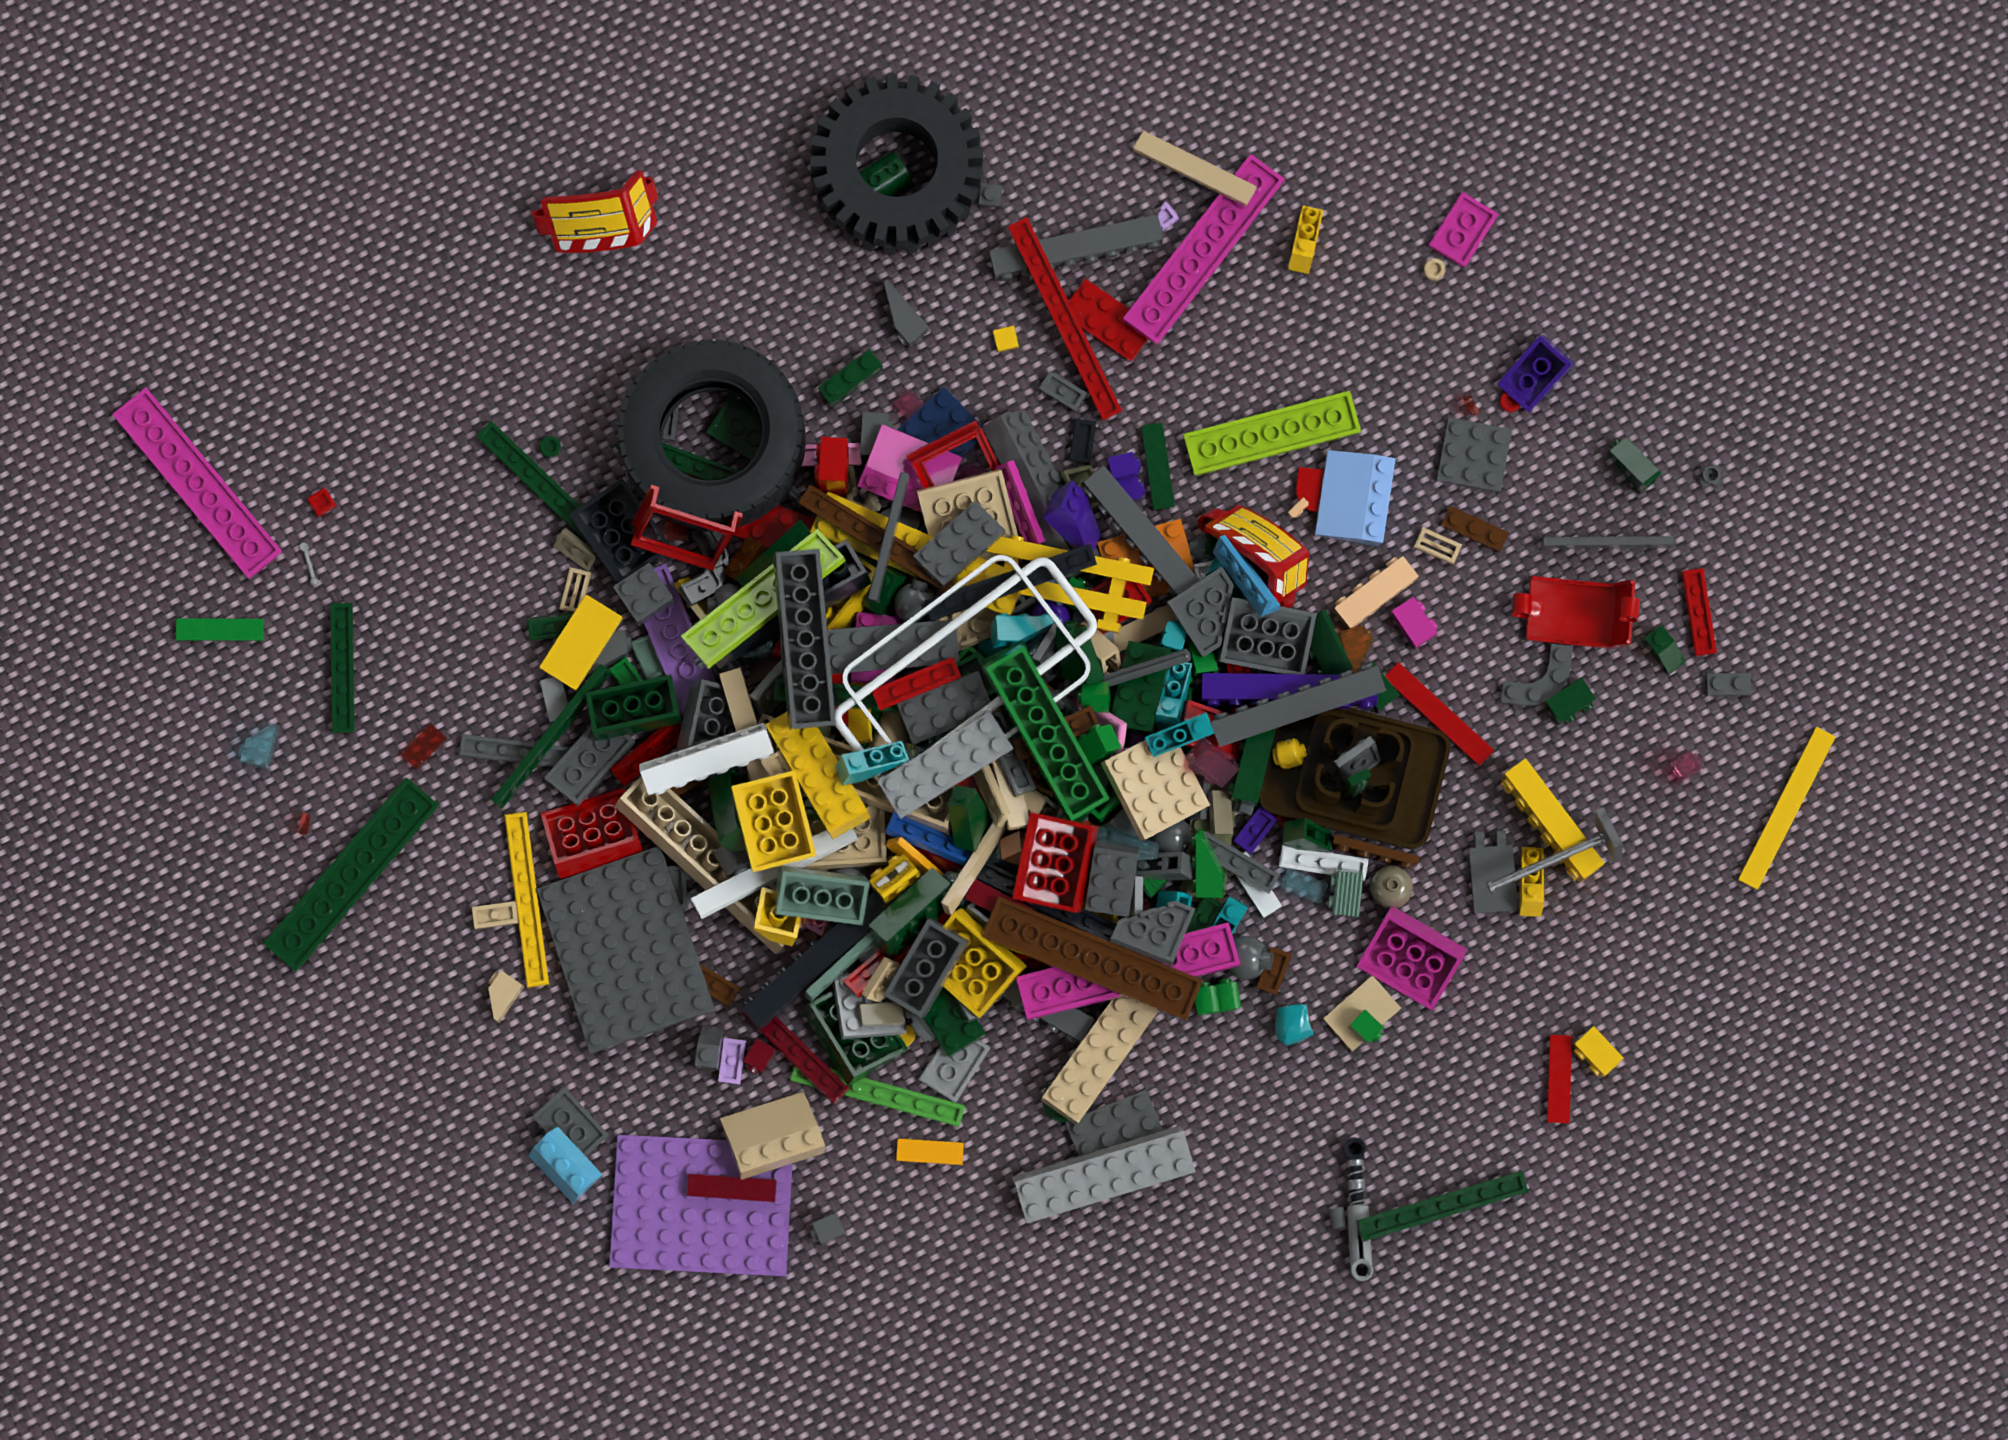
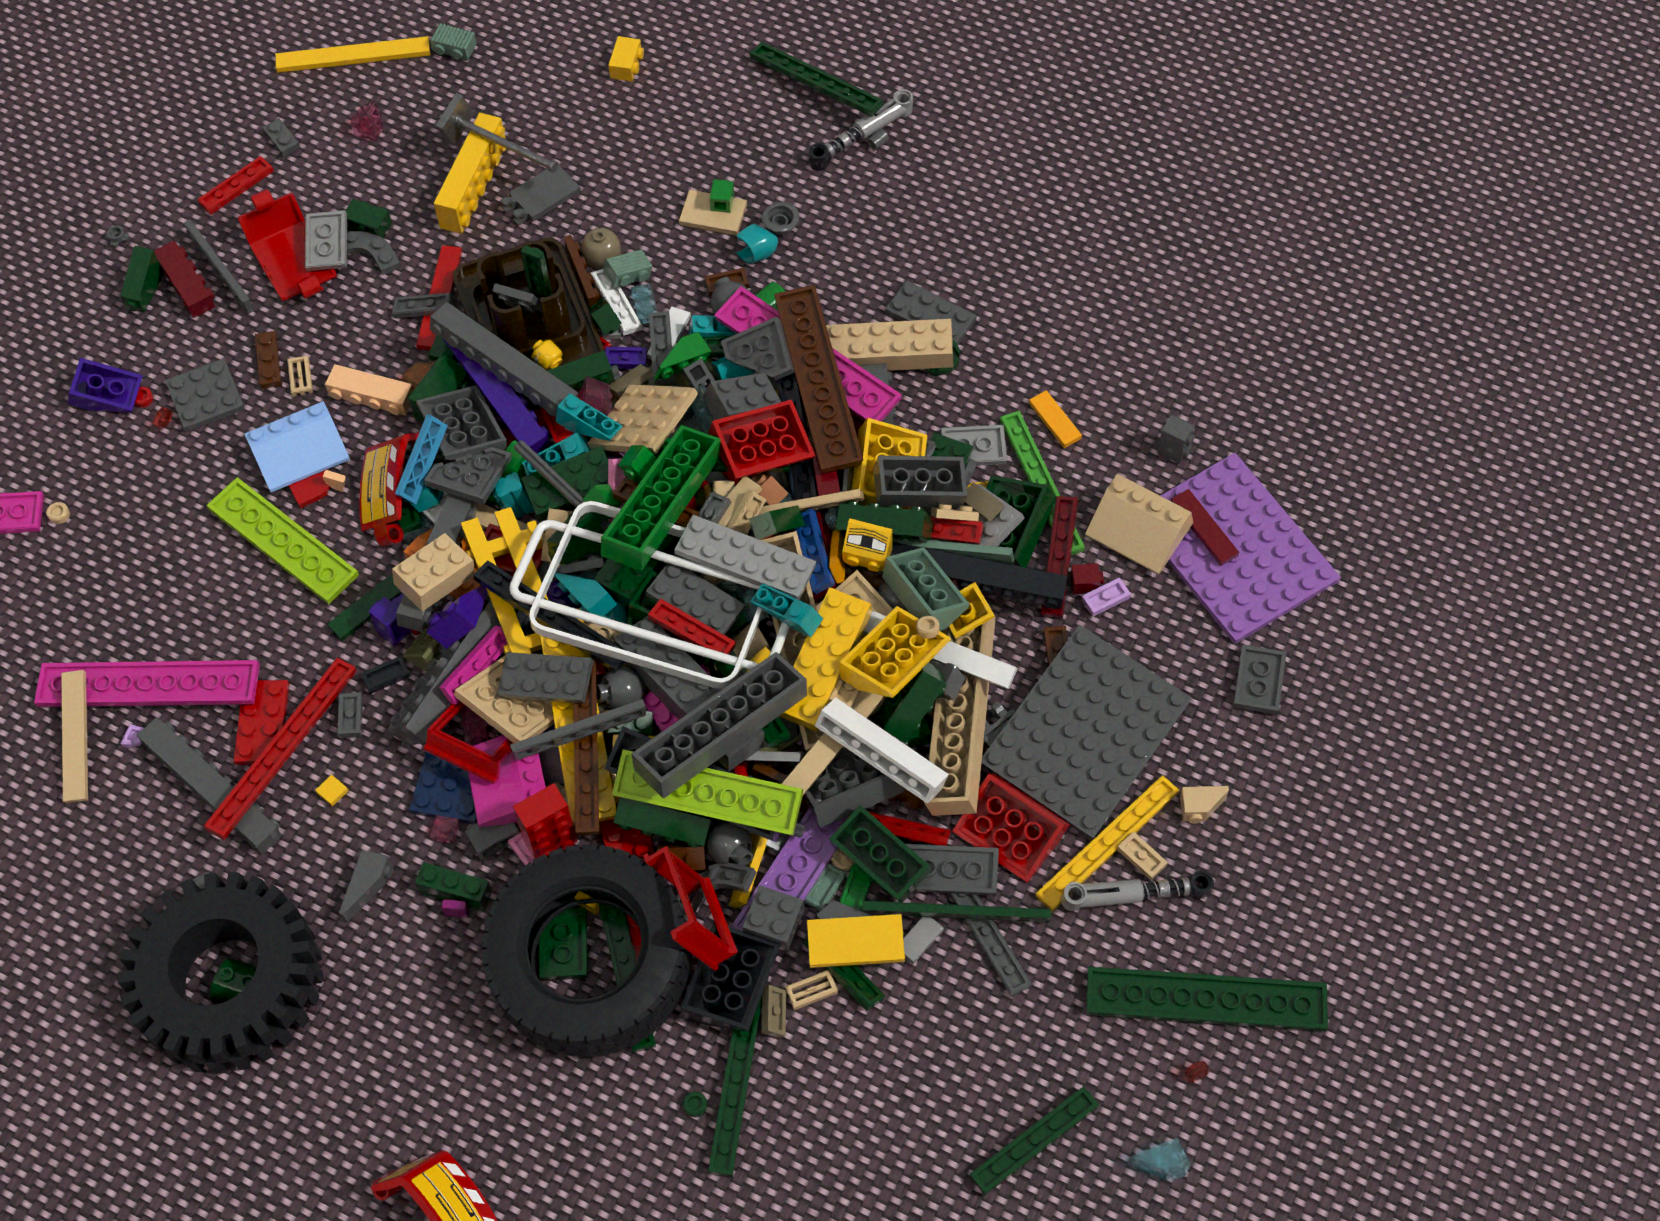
camera: 120 degrees left, 20 degrees down
clear red tile [401,724,447,770] -> none
medium azure slope [529,1127,602,1204] -> none
dark grey slope [695,1025,724,1072] -> none
light grey brick [1012,1126,1195,1223] -> none
yellow slope [1288,205,1323,274] -> none
dark pink slope [1356,907,1468,1010] -> none
dark pink brick [1390,597,1438,650] -> none
yellow slope [1519,847,1544,917] -> none
red tile [1547,1035,1572,1124] -> none
dark green slope [1642,625,1686,675] -> none
none -> dark red brick [154,240,215,318]
none -> light grey tile [305,210,347,271]
none -> dark grey tile [391,293,454,318]
none -> tan brick [392,533,474,612]
none -> sand green brick [430,23,477,60]
none -> magenta tile [442,899,469,918]
none -> dark grey hat [761,202,799,235]
none -> tan tile [916,616,940,639]
none -> piece [1061,870,1214,911]

